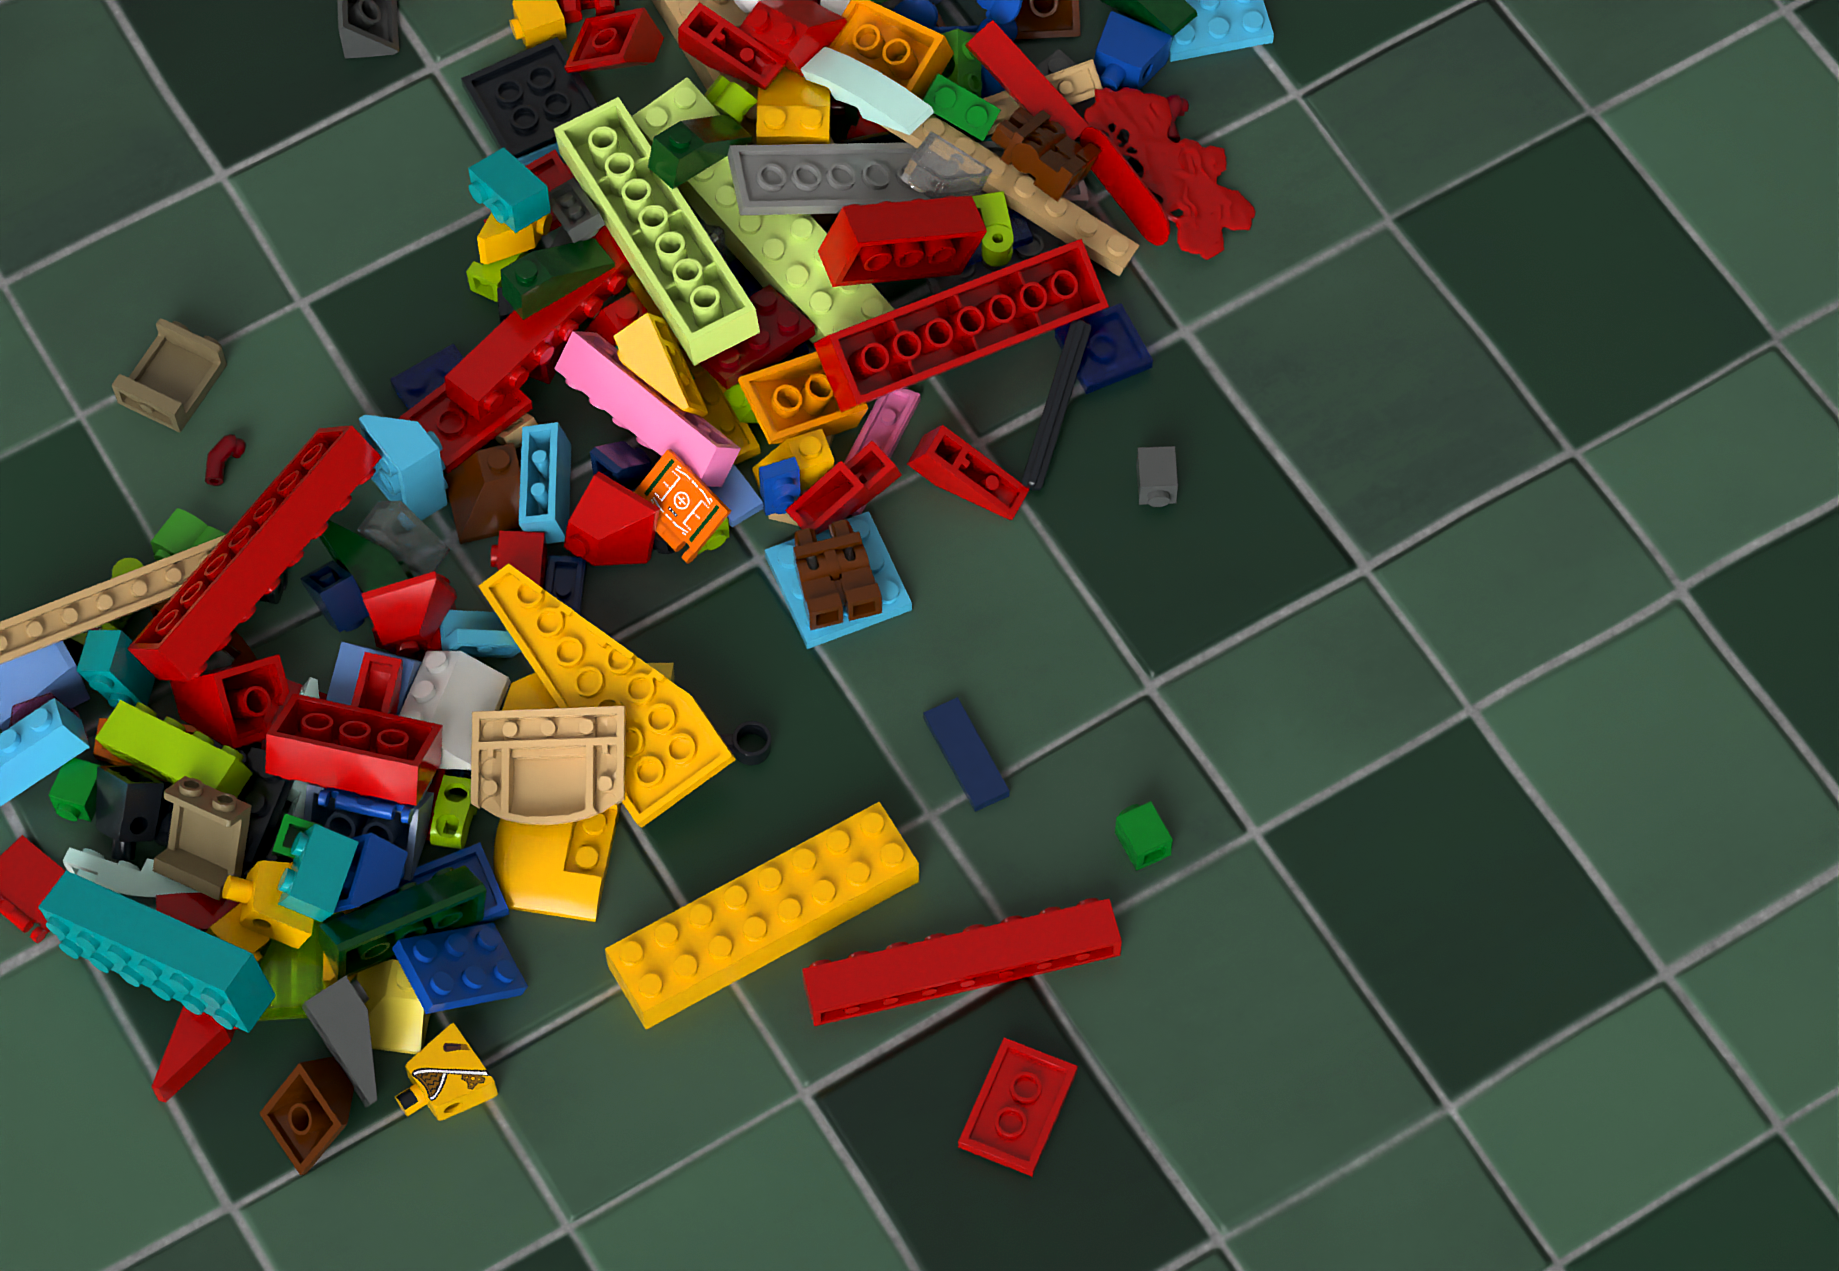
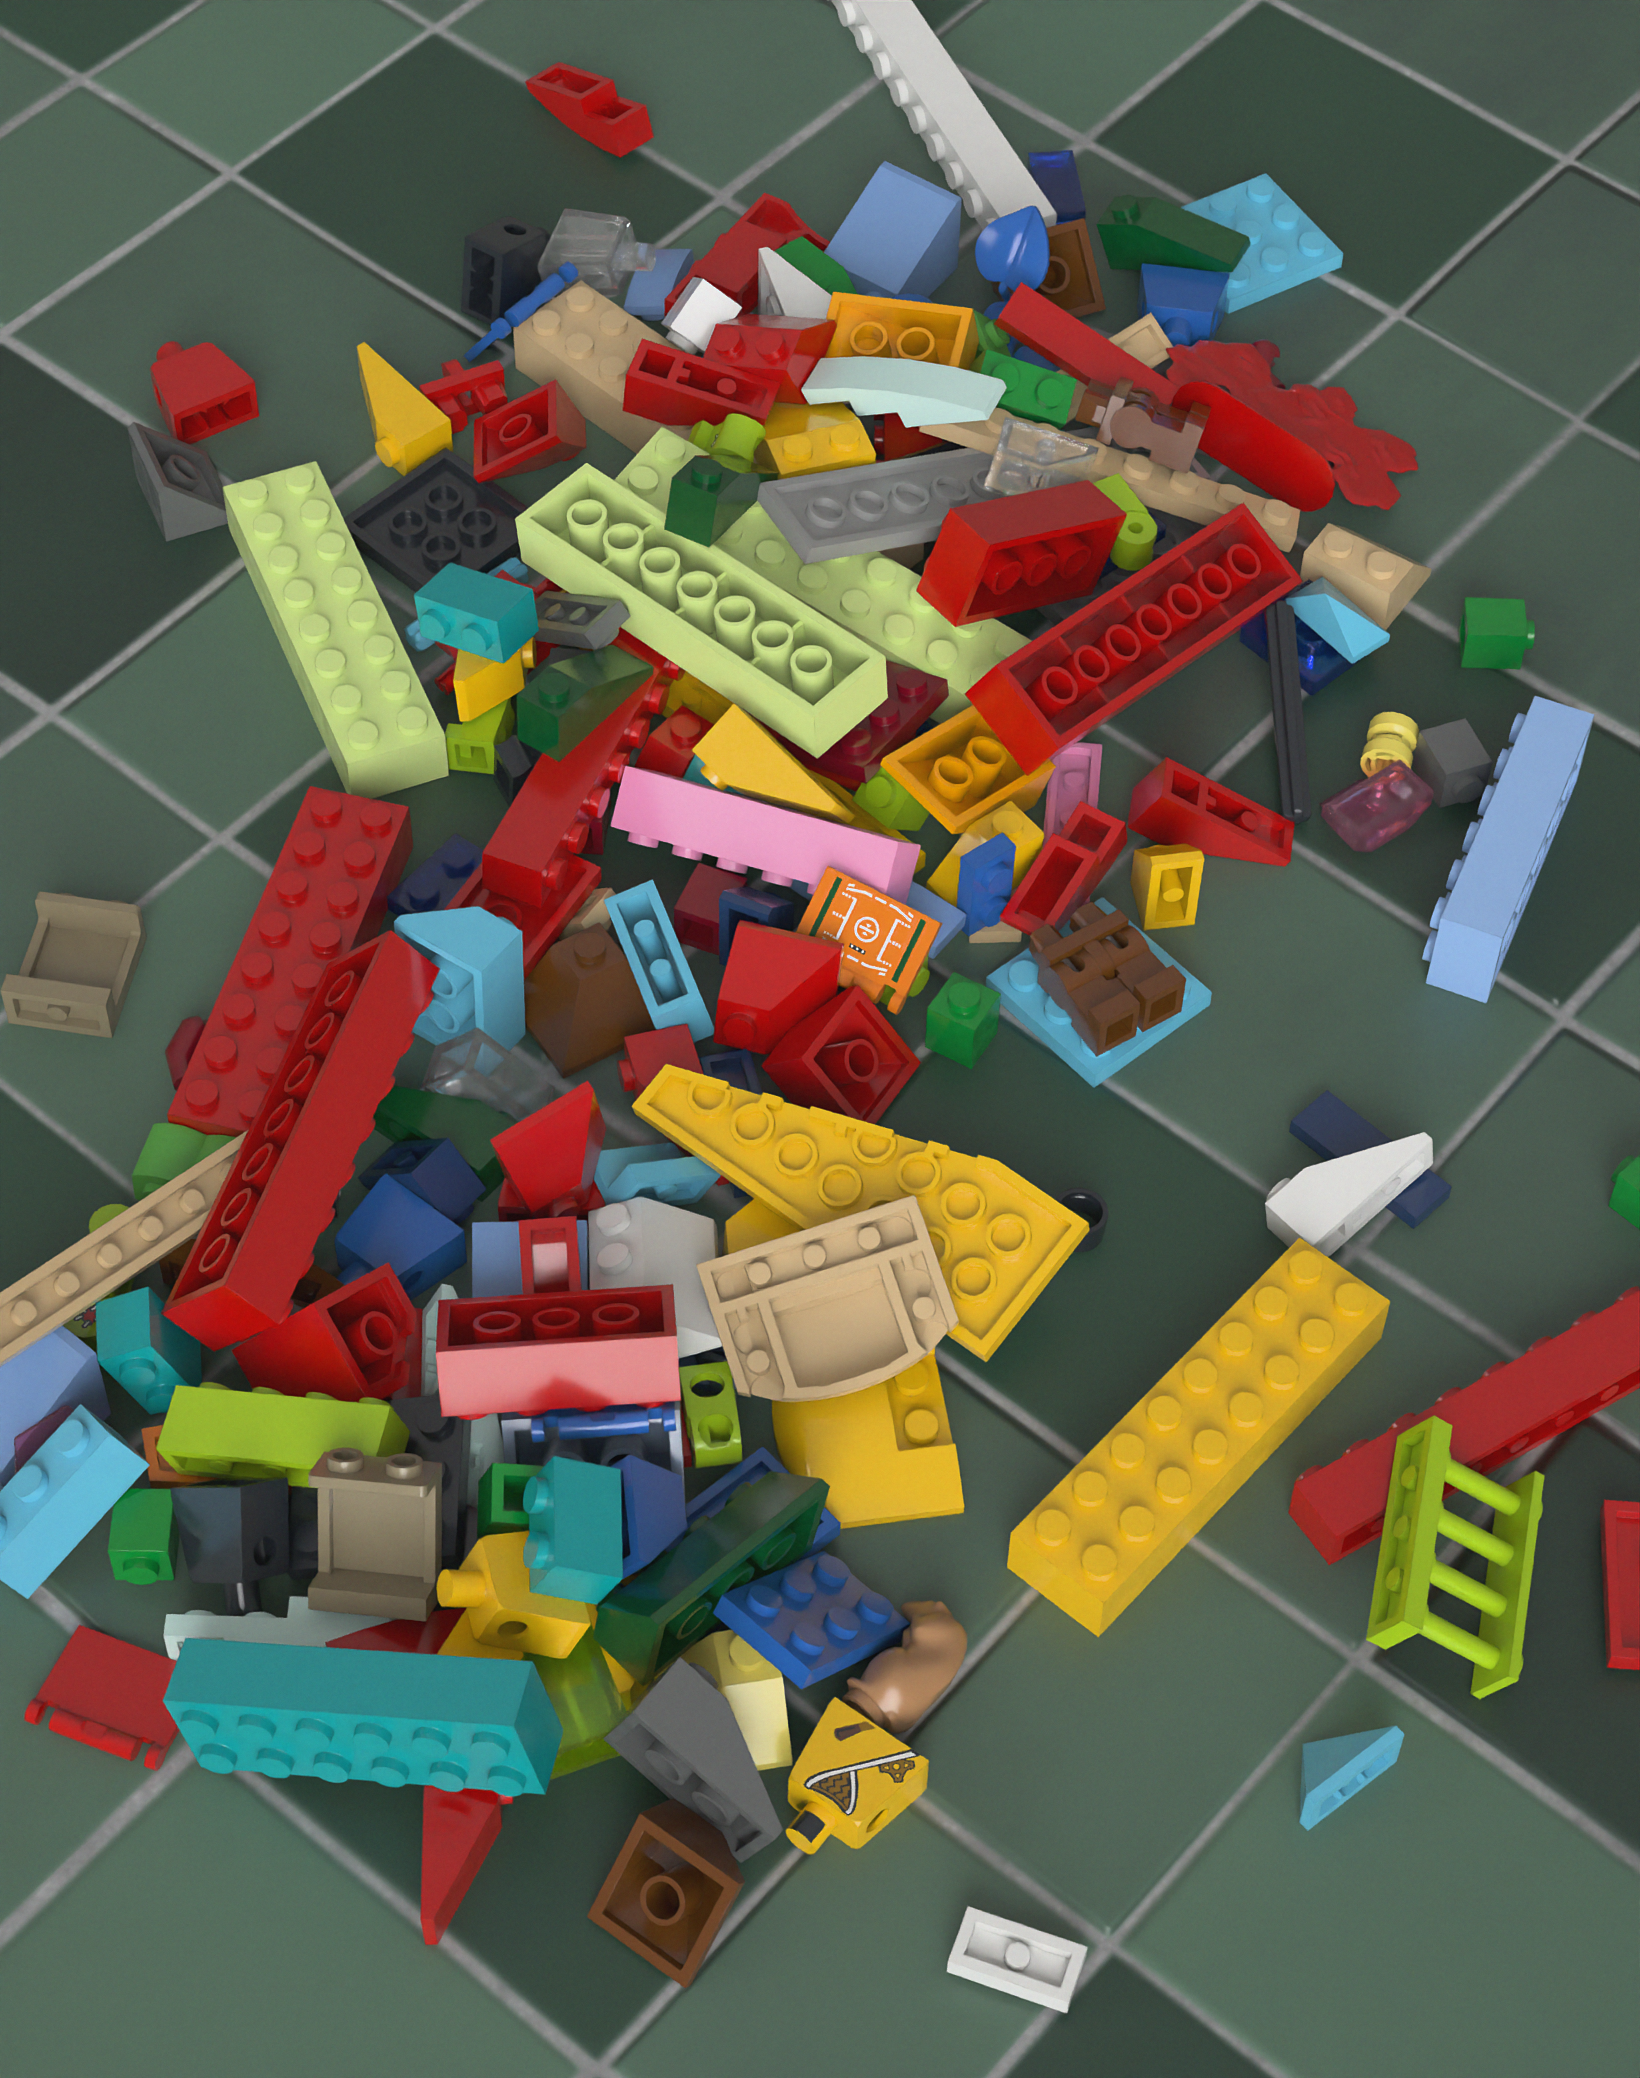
camera: 20 degrees left, 10 degrees down
none -> red brick [167,786,413,1138]
none -> yellowish green brick [223,461,449,799]
none -> blue torso [334,1173,467,1301]
none -> dark red brick [674,863,747,956]
none -> red slope [761,984,921,1124]
none -> medium nougat animal [842,1600,968,1734]
none -> green brick [925,972,1001,1069]
none -> white plate [947,1906,1088,2013]
none -> yellow slope [1130,843,1204,931]
none -> white slope [1265,1132,1433,1257]
none -> medium azure slope [1286,576,1390,664]
none -> tan slope [1297,523,1431,631]
none -> medium azure slope [1299,1726,1405,1831]
none -> clear pink slope [1319,759,1434,852]
none -> light yellow wheel [1360,712,1419,783]
none -> lime fence [1366,1416,1544,1699]
none -> light blue brick [1422,696,1595,1003]
none -> green brick [1458,597,1535,670]

